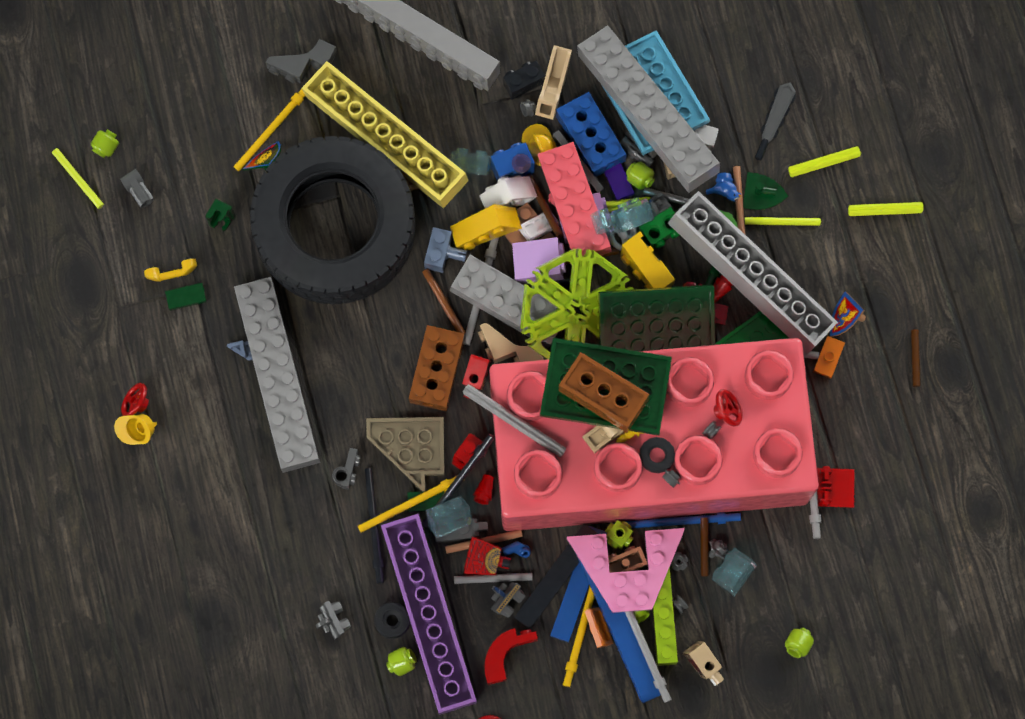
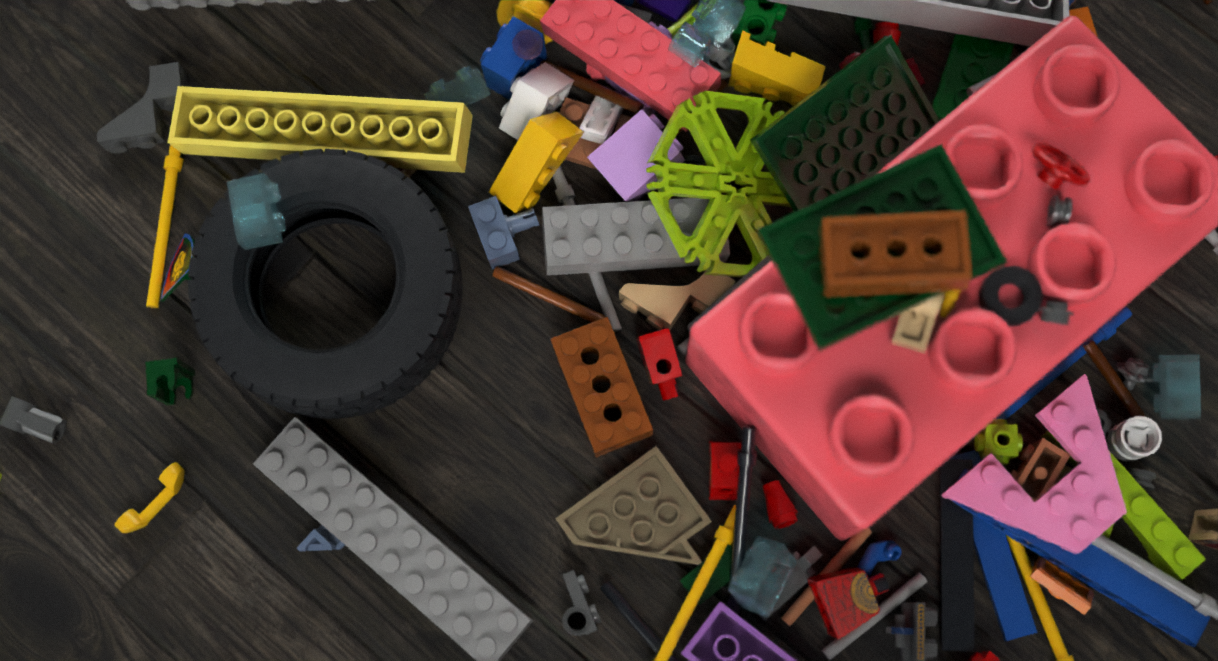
camera: 30 degrees left, 0 degrees up
dark green tile [165,283,207,311] -> none
light grey axle [463,384,566,457] -> none
none -> clear light blue brick [227,173,285,250]
none -> white wheel [1107,416,1162,462]

